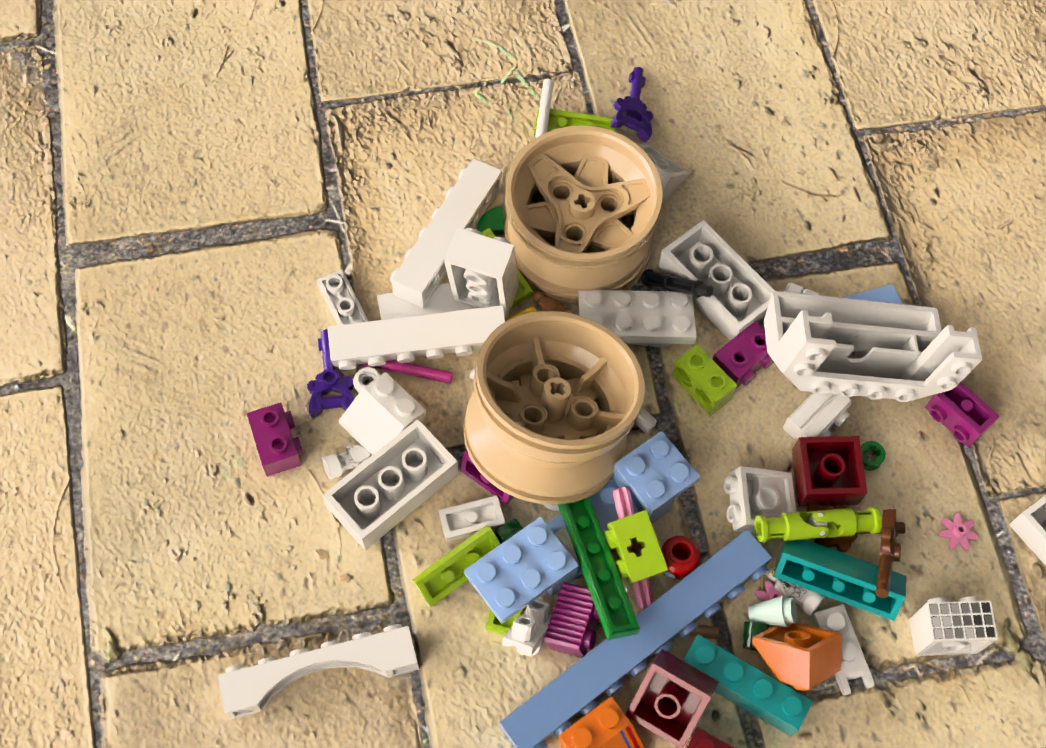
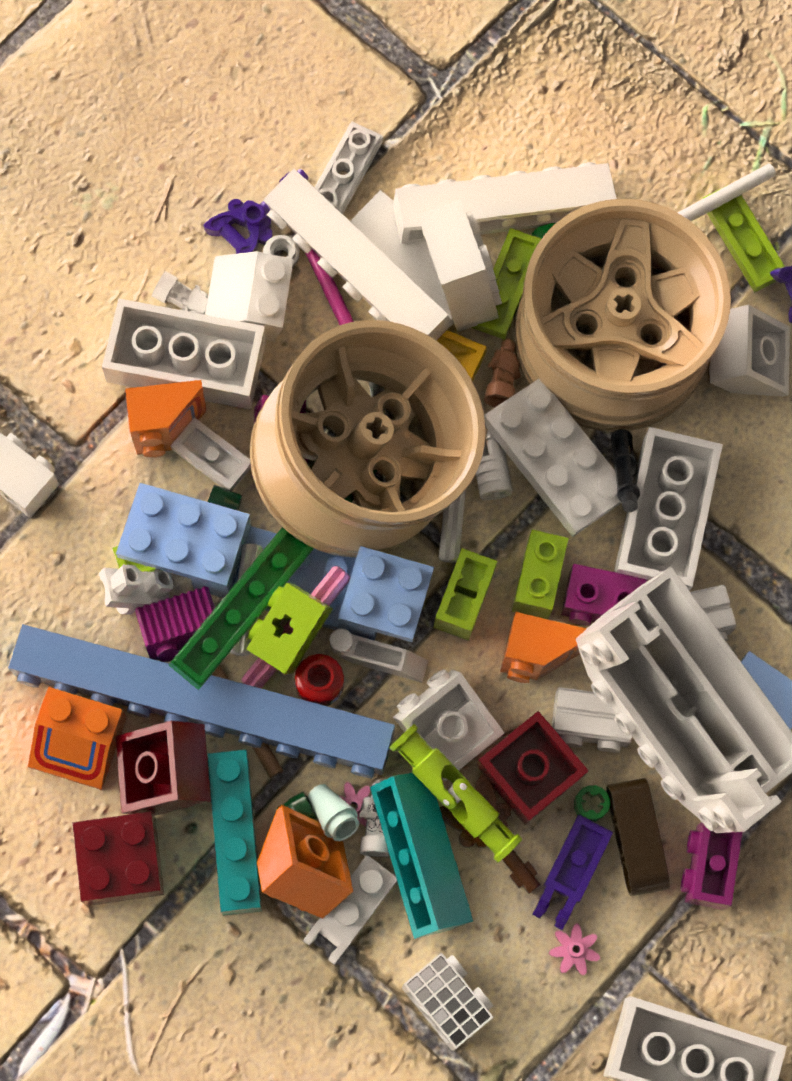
camera: 50 degrees right, 10 degrees up
magenta brick [246,402,304,477] -> none
lime plate [412,525,501,607] -> none
reddish brown piece [875,509,901,598] -> none
none -> orange slope [125,380,207,457]
none -> white piece [330,629,428,683]
none -> lime brick [433,548,498,641]
none -> orange slope [500,612,586,683]
none -> dark purple hinge [532,814,613,930]
none -> dark brown beam [606,778,670,896]

